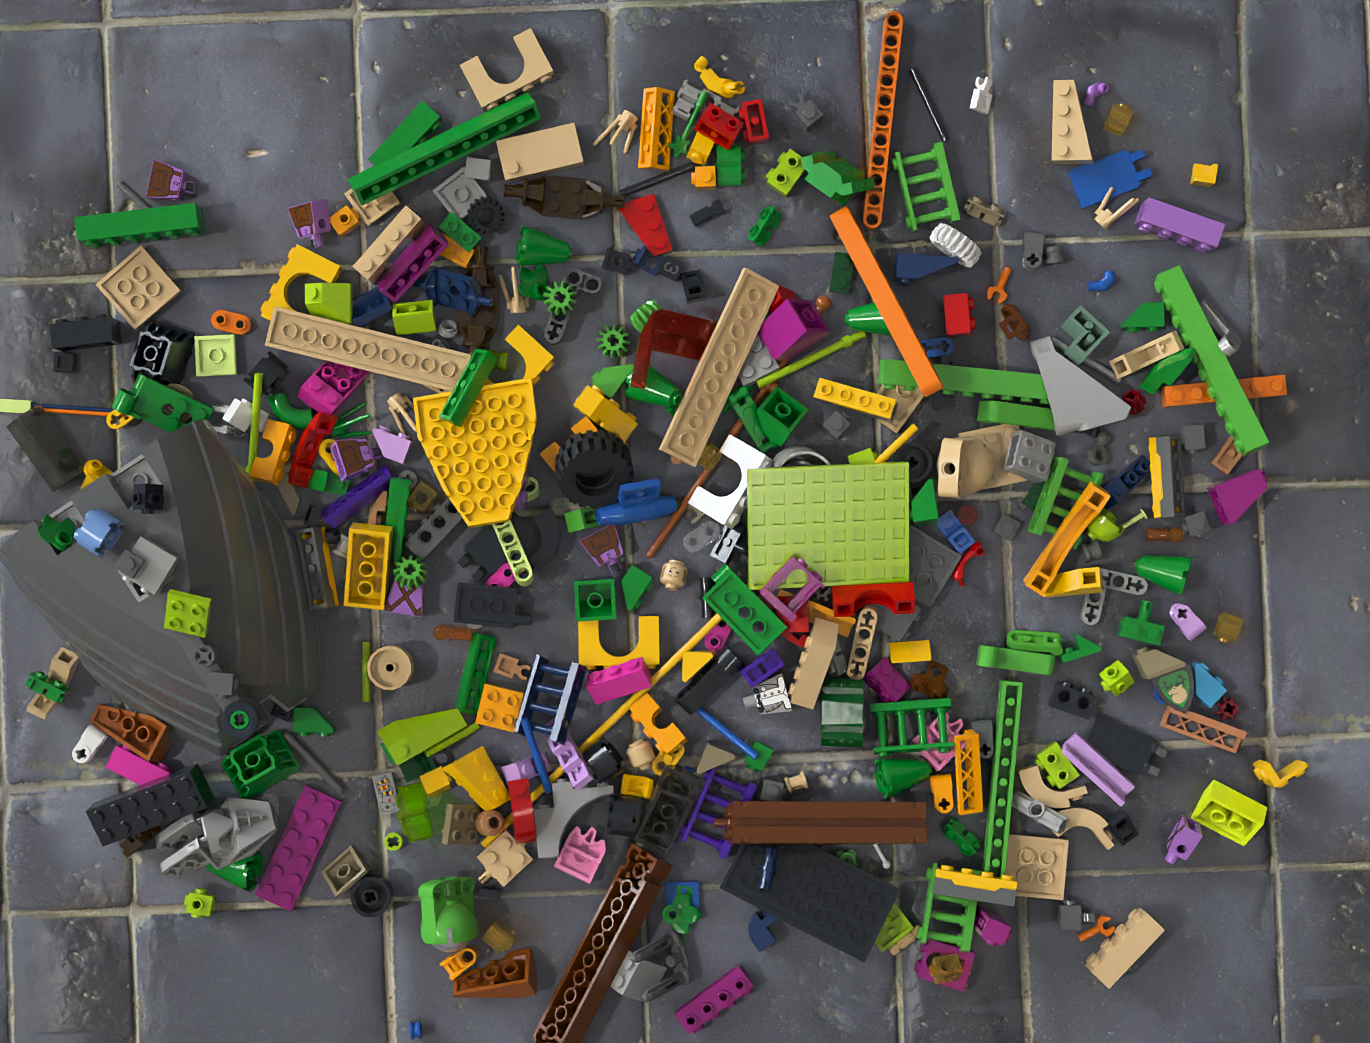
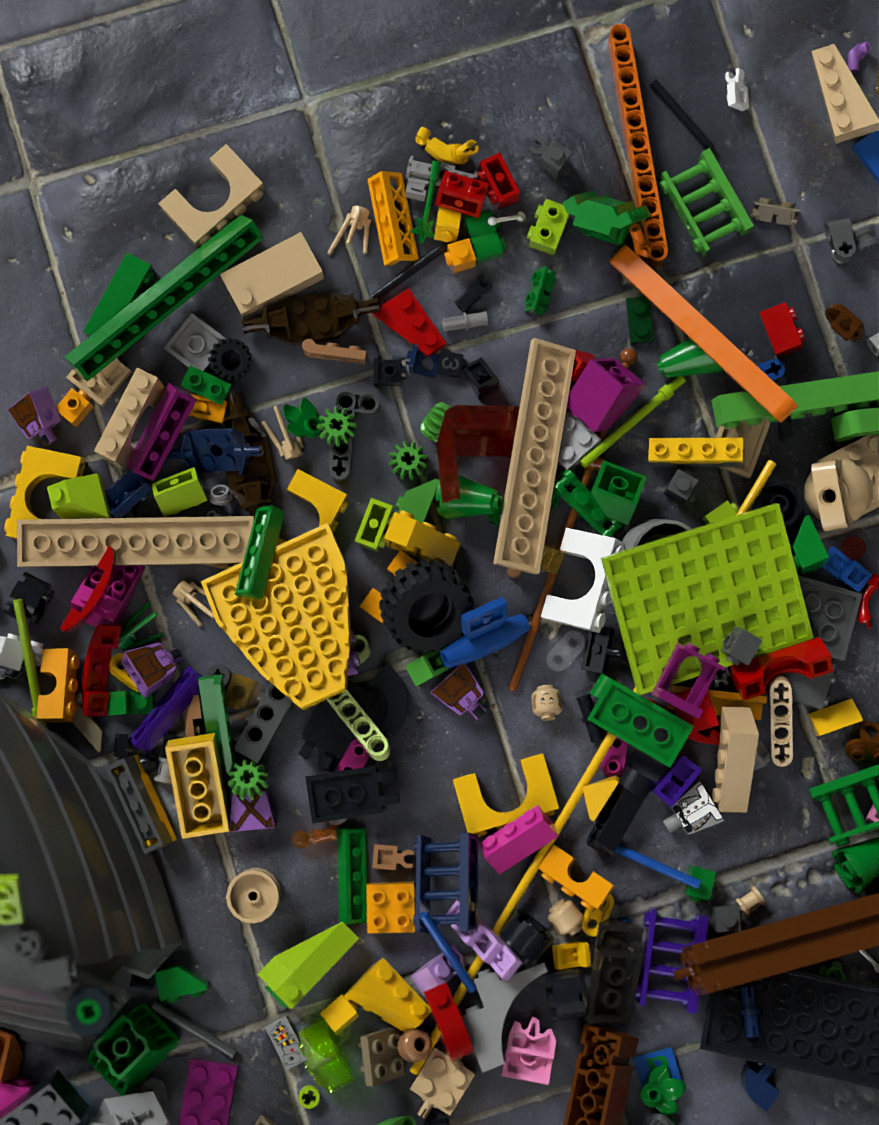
camera: 15 degrees left, 5 degrees down
green cylinder [268,393,314,429] -> none
lime bar [362,642,370,702] -> none
lavender slope [372,426,413,464] -> none
dark green bracket [399,752,436,782] -> none
lime bar [424,722,479,757] -> none
light grey panel [465,157,492,183] -> none
clear neon green wheel [488,350,508,372] -> none
green cone [516,226,572,266] -> none
green slope [574,579,617,622] -> none
green slope [621,564,654,611] -> none
dark tan slope [697,741,736,774] -> none
dark green slope [820,678,864,748] -> none
magenta bracket [863,657,911,703] -> none
dark blue slope [893,253,959,286] -> none
white gear [930,223,982,267] -> none
orange bar [987,267,1012,304] -> none
none -> red slope [60,546,116,633]
none -> medium nougat plate [302,339,367,365]
none -> lime brick [355,498,395,553]
none -> light grey axle [442,311,488,332]
none -> white hinge [488,212,526,226]
none -> orange arm [629,224,651,258]
none -> dark grey brick [721,626,763,666]

